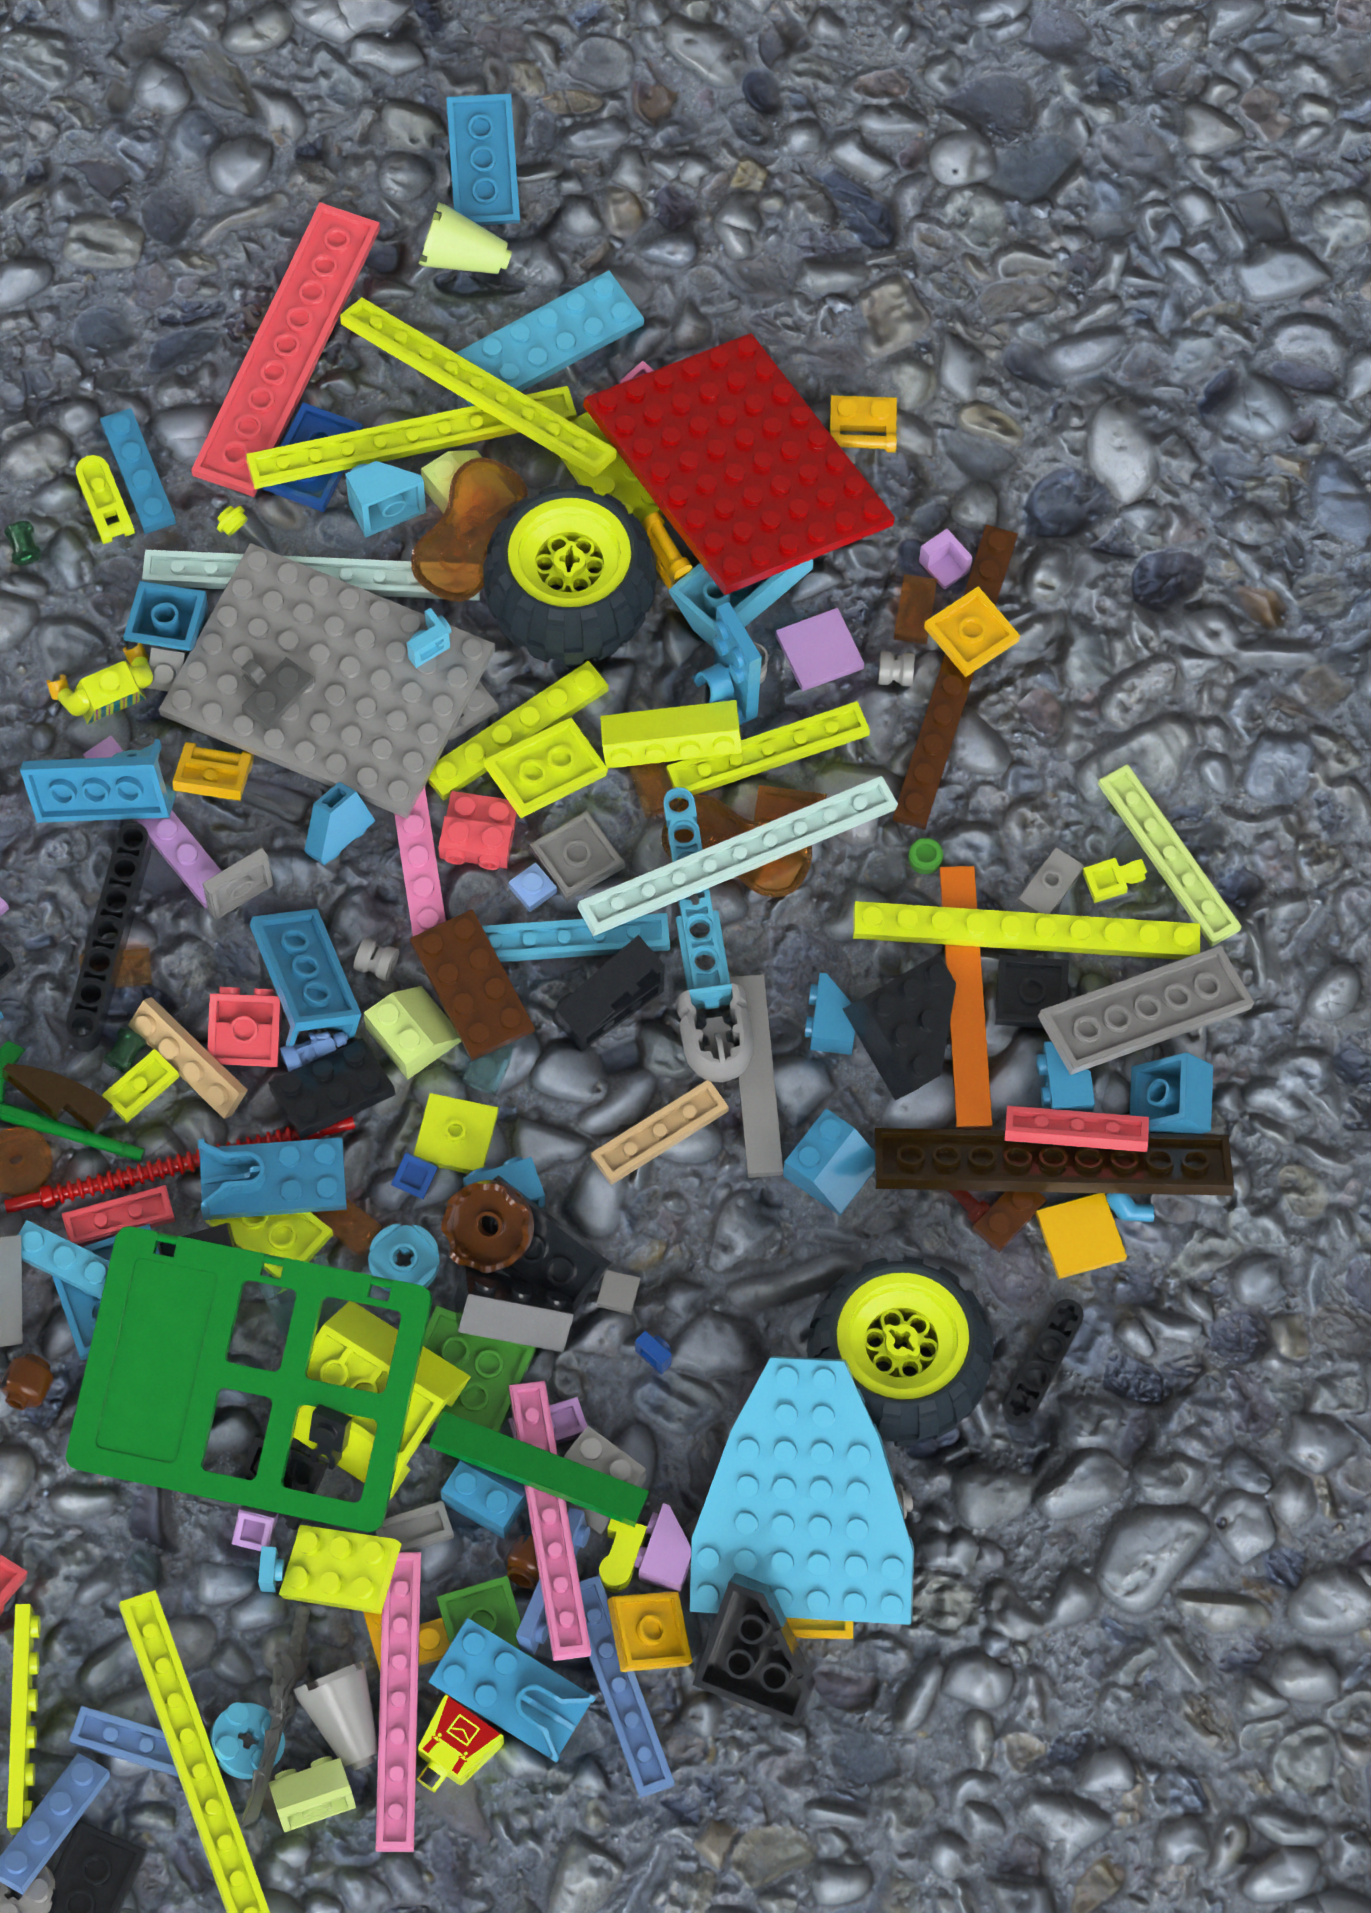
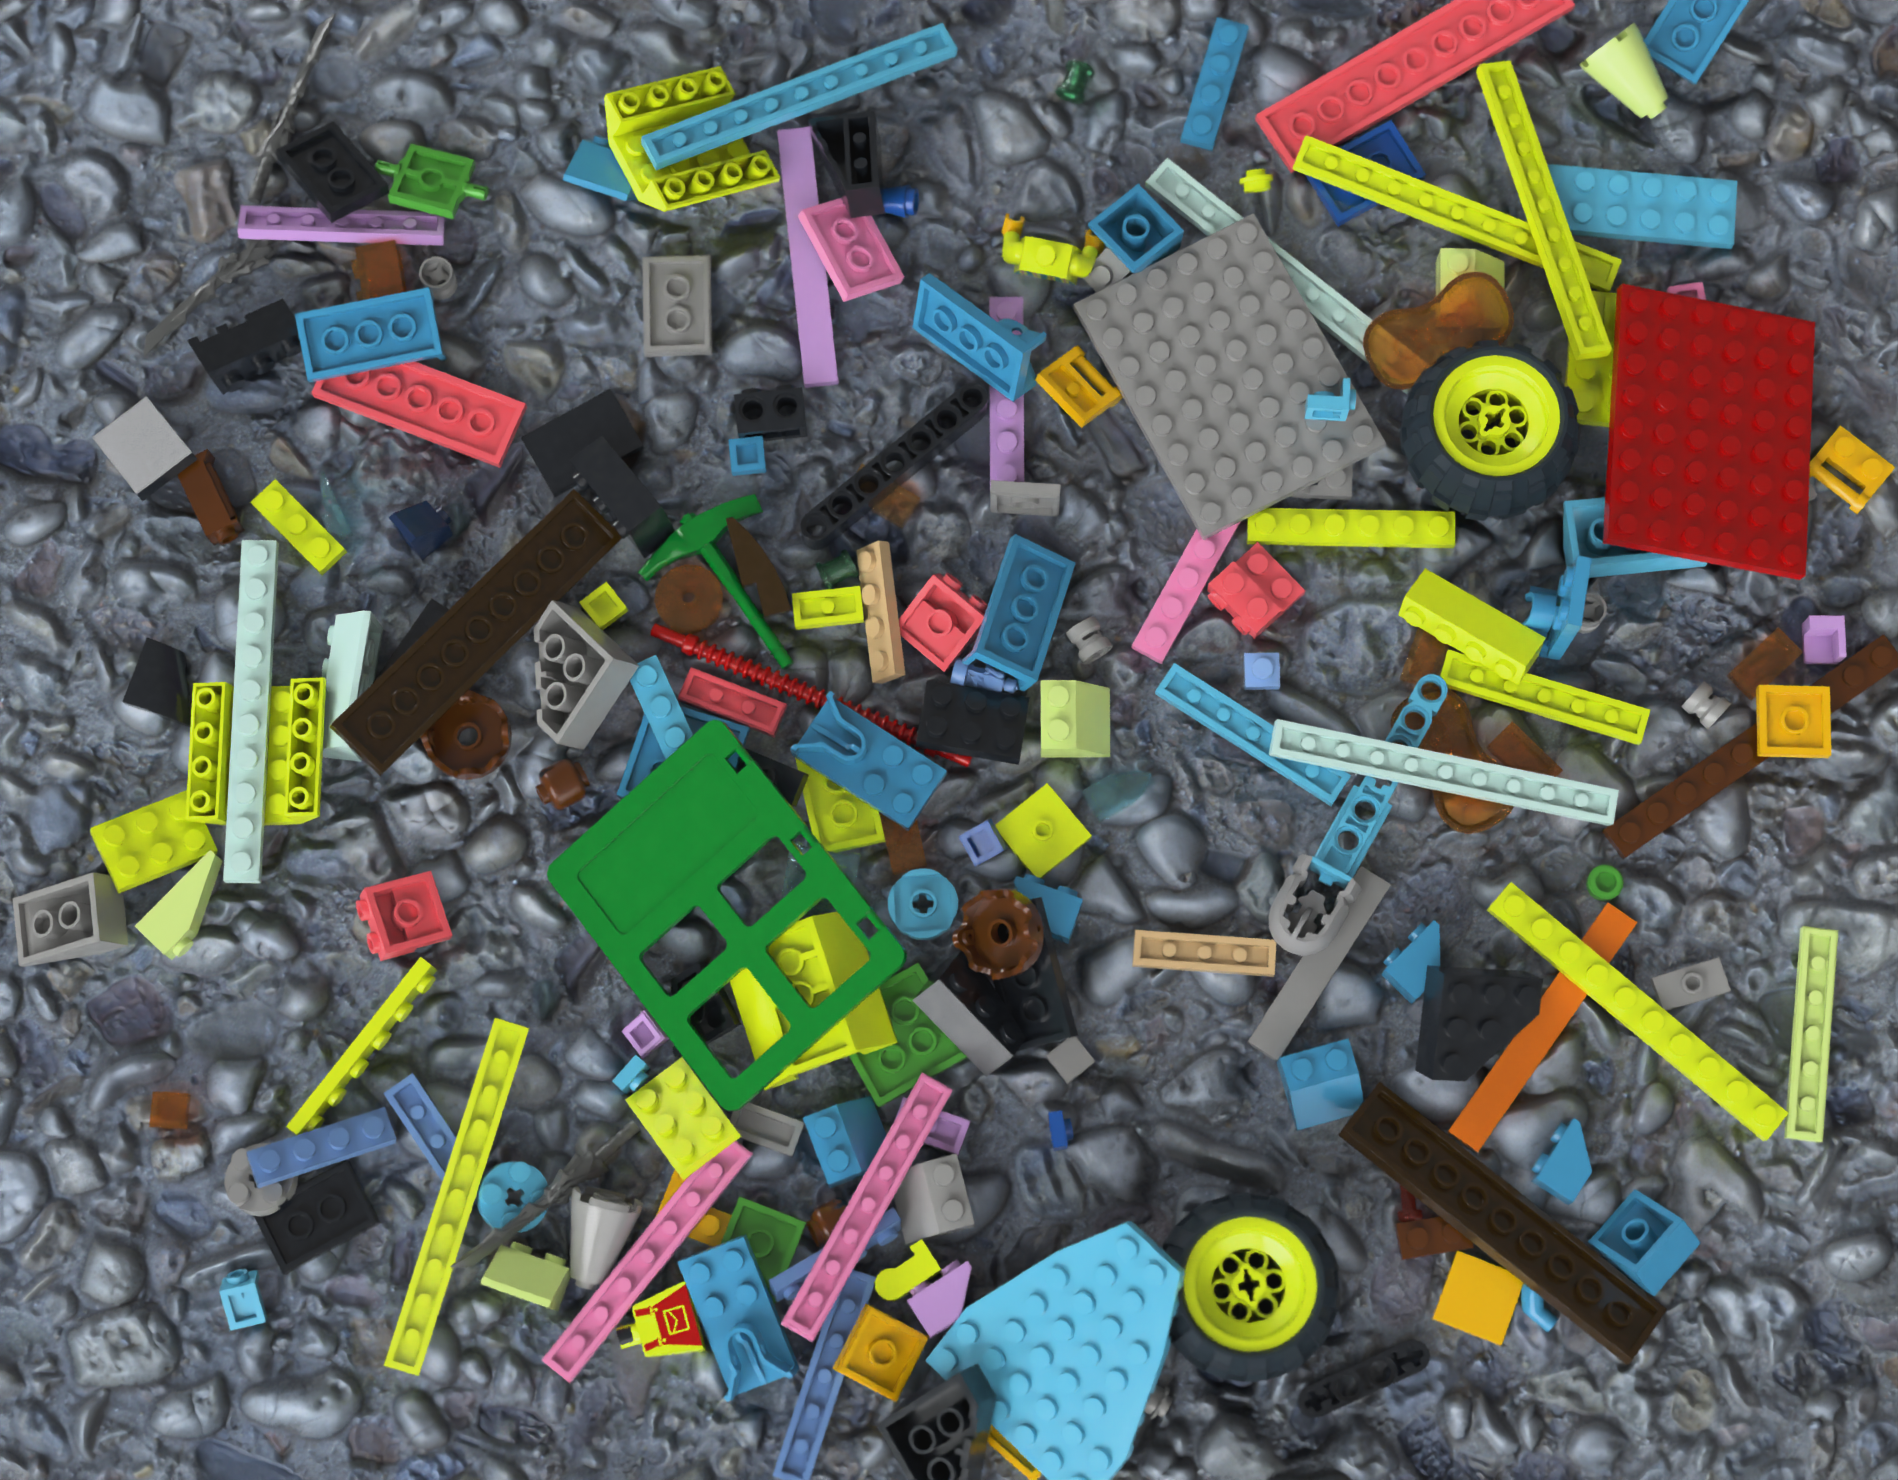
camera: 45 degrees right, 10 degrees up
neon yellow plate [76,455,135,544] -> none
dark grey plate [241,657,313,731] -> none
dark azure slope [304,782,375,865] -> none
black plate [309,1404,352,1470] -> none
medium azure slope [345,461,426,538] -> none
reddish brown plate [410,909,535,1061] -> none
green tile [429,1411,649,1527] -> none
neon yellow plate [484,717,608,818] -> none
light grey tile [529,810,625,902] -> none
black wedge [555,935,665,1052] -> none
yellow plate [642,512,692,590] -> none
lavender tile [775,608,864,692] -> none
black plate [995,955,1069,1028] -> none
coral plate [1005,1106,1149,1152] -> none
light grey plate [1038,946,1254,1075] -> none
neon yellow plate [1083,858,1147,903] -> none

